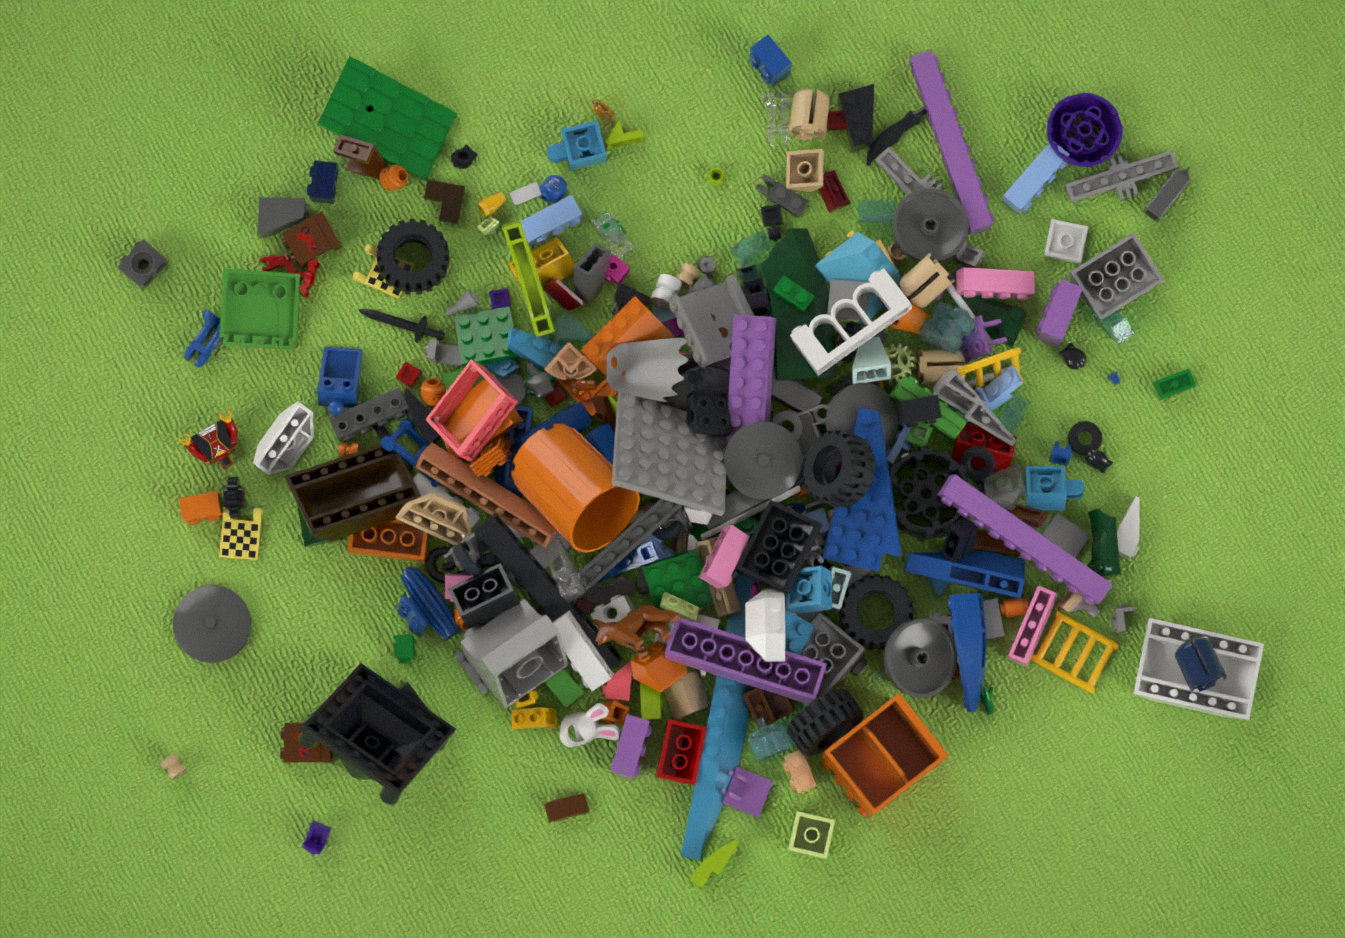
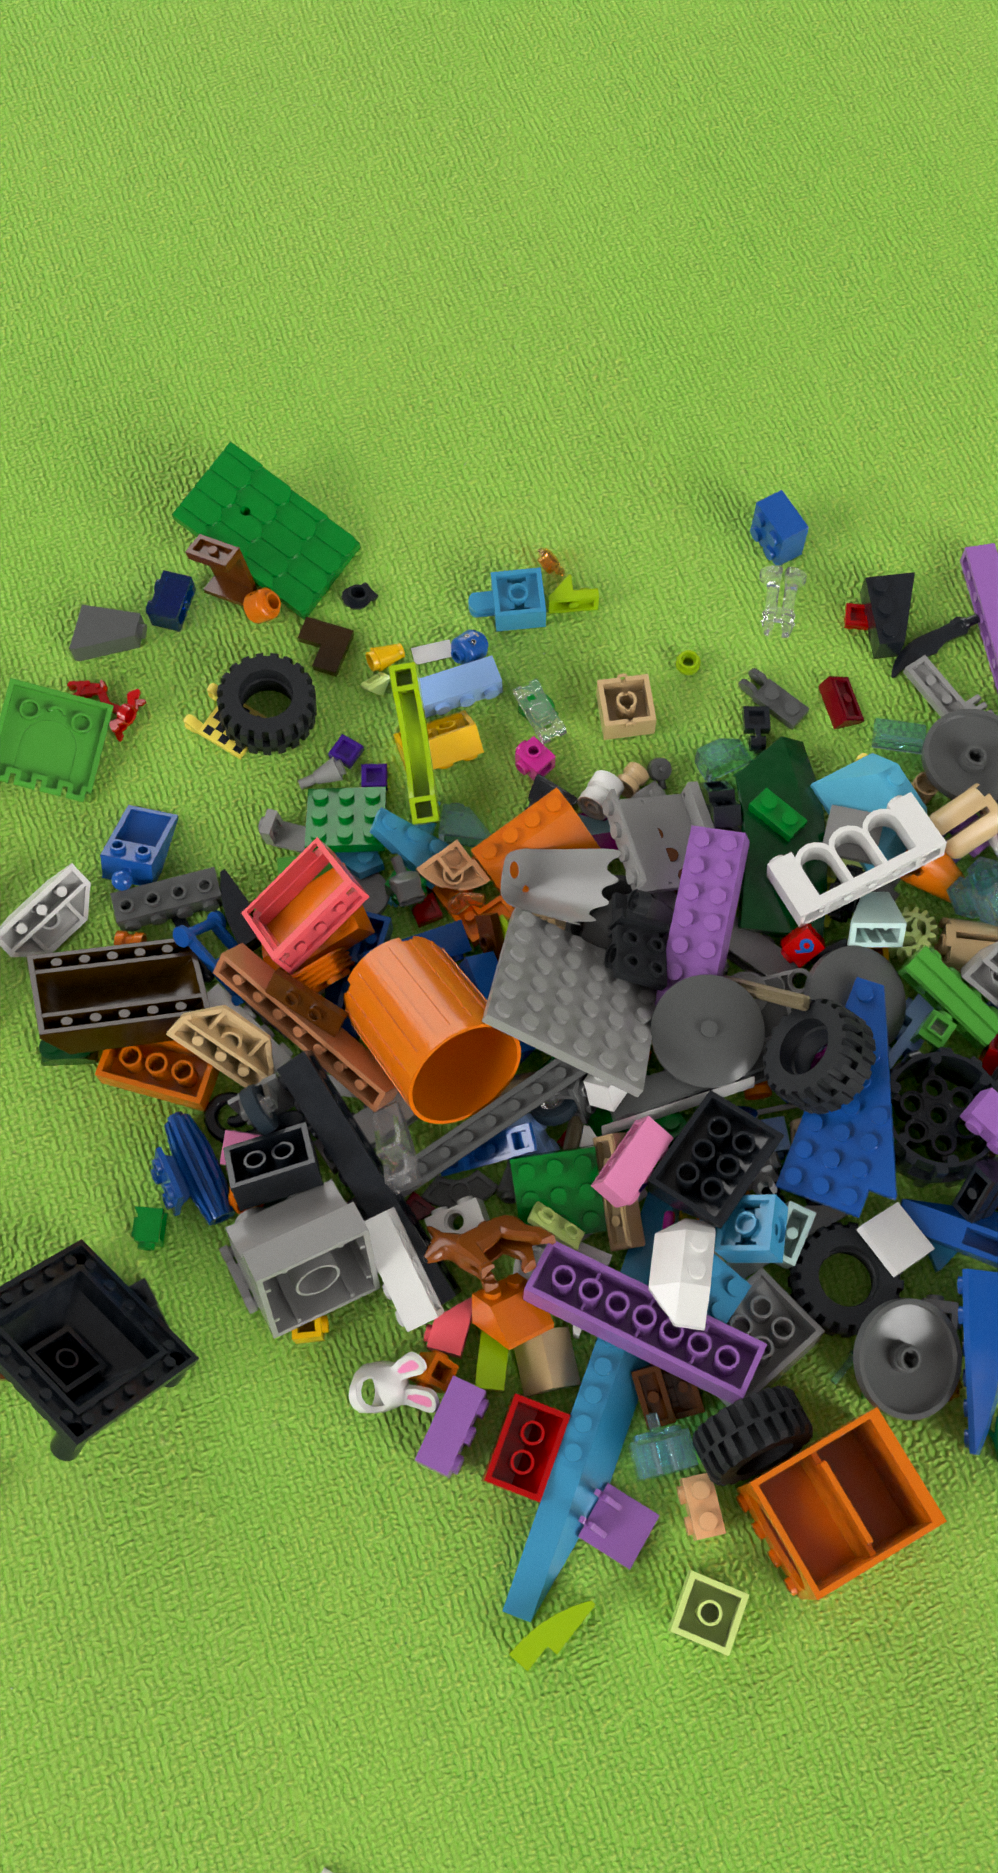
camera: 10 degrees right, 10 degrees down
reddish brown panel [282,211,342,269] -> none
black sword [359,309,445,343] -> none
red tile [395,362,422,388] -> none
orange head [421,378,446,408] -> none
yellow bracket [512,707,557,729] -> none
dark red slope [542,277,584,311] -> none
reddish brown slope [544,793,590,823] -> none
bright green brick [545,667,585,709] -> none
dark grey slope [573,243,611,304] -> none
tan slope [786,149,824,192] -> none
tan cylinder [788,88,830,141] -> none
dark grey tile [850,657,868,676] -> none
black brick [896,395,942,428] -> none
none -> reddish brown plate [265,968,349,1037]
none -> dark purple tile [328,734,364,769]
none -> tan brick [596,673,656,740]
none -> dark tan axle [723,975,811,1011]
none -> red brick [781,923,825,968]
none -> white tile [857,1202,935,1278]

